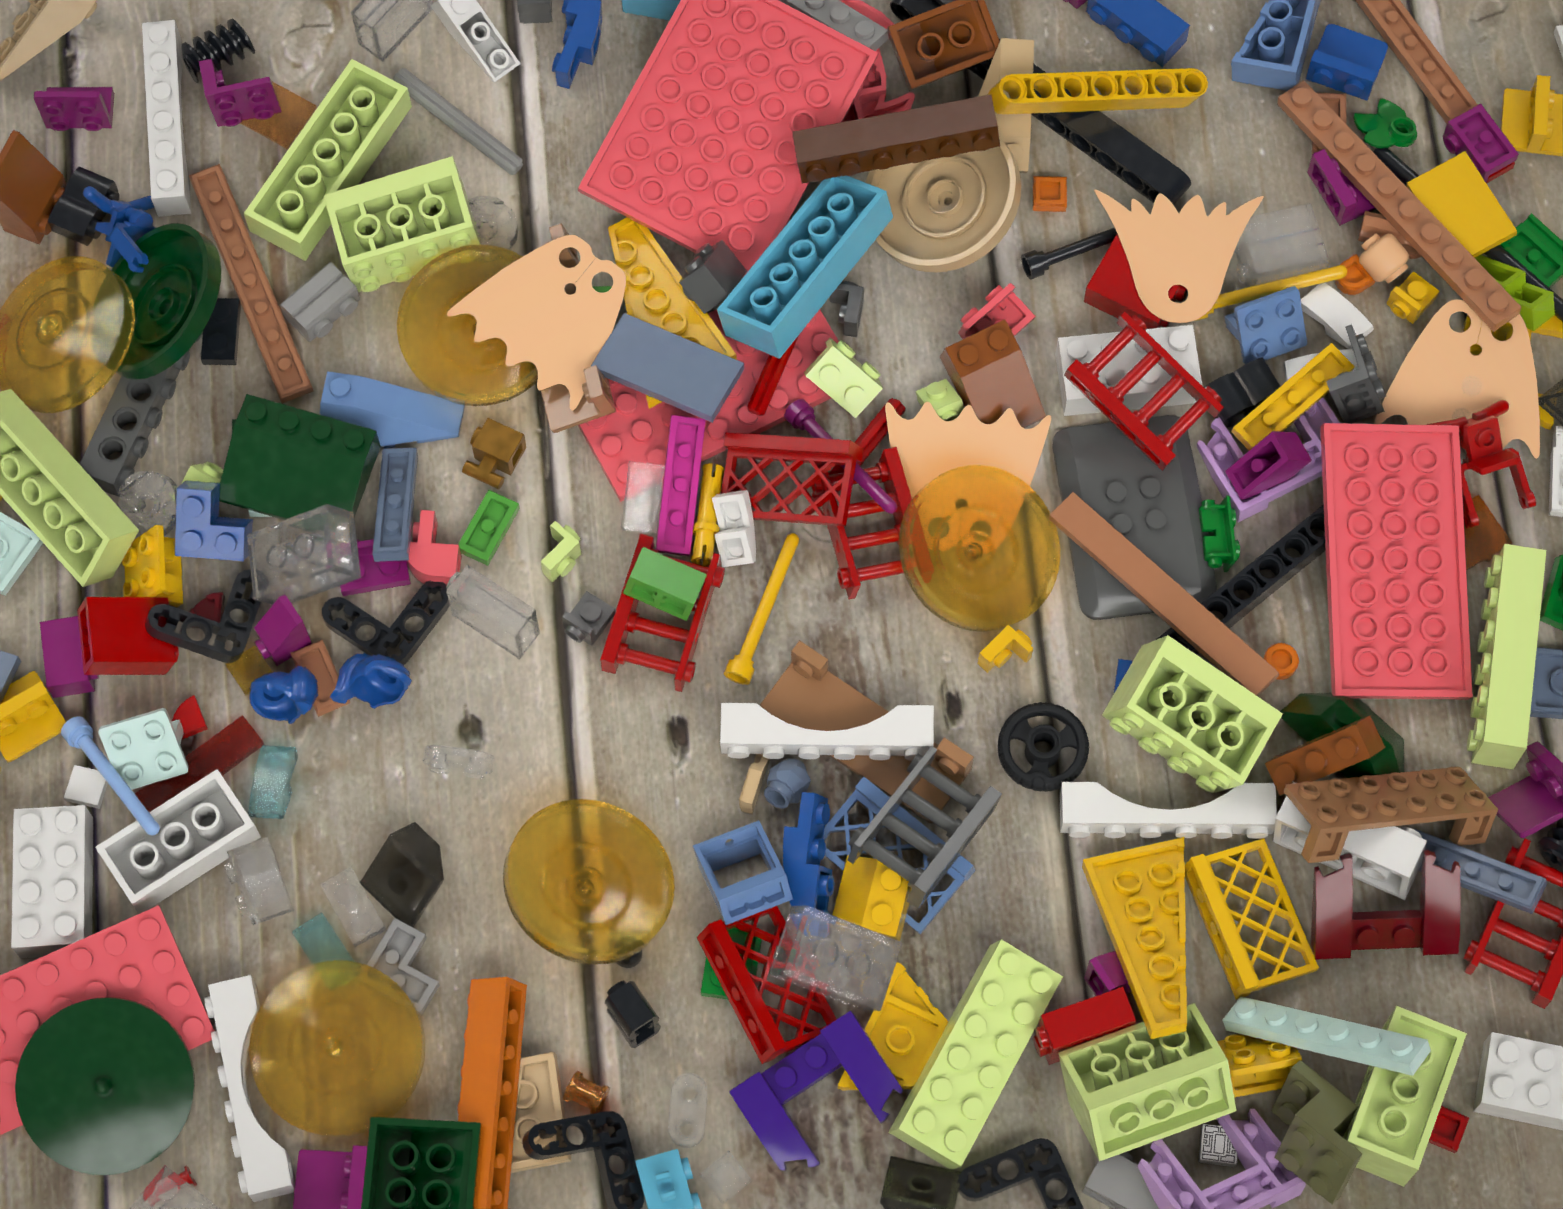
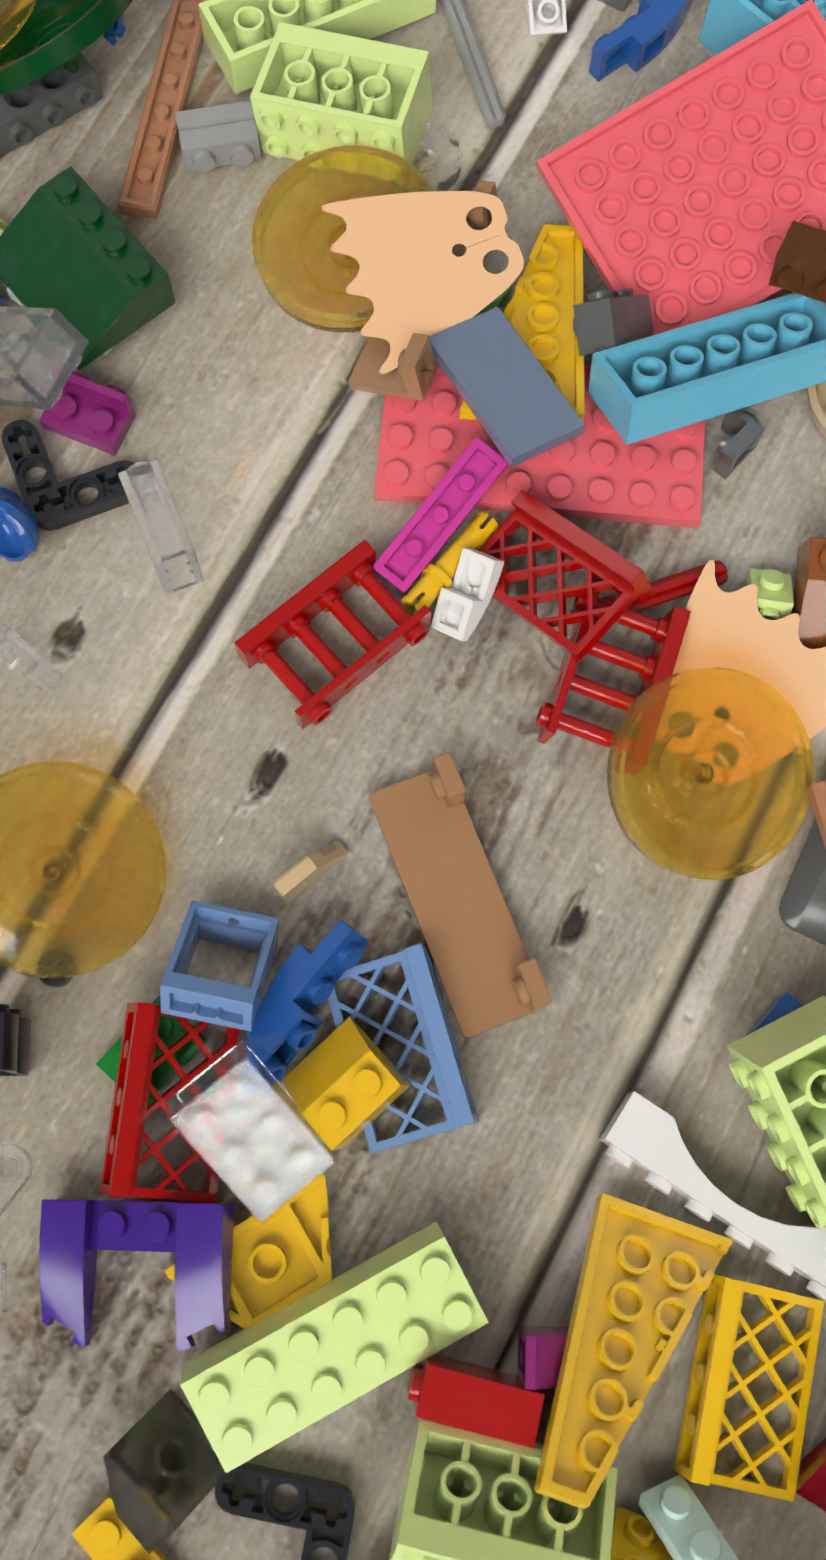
camera: 30 degrees right, 5 degrees up
black plate [201,298,241,365] -> none
medium blue wedge [320,371,465,449] -> none
sand blue tile [372,448,418,562] -> none
coral brick [407,510,462,589] -> none
bright green plate [458,490,520,566] -> none
pearl gold brick [462,418,527,490] -> none
yellowish green bracket [540,521,581,582] -> none
flat silver bracket [562,591,615,646] -> none
clear plate [621,461,665,533] -> none
bright green hinge [623,547,707,621] -> none
white arch [720,703,934,761] -> none
yellow piece [724,533,799,685] -> none
red axle [747,335,799,416] -> none
sand blue rock [764,758,811,809] -> none
magenta piece [784,399,897,514] -> none
yellowish green bracket [804,338,883,418] -> none
dark grey fence [847,746,1002,909] -> none
yellow bracket [977,625,1033,673] -> none
black wheel [998,702,1089,792] -> none

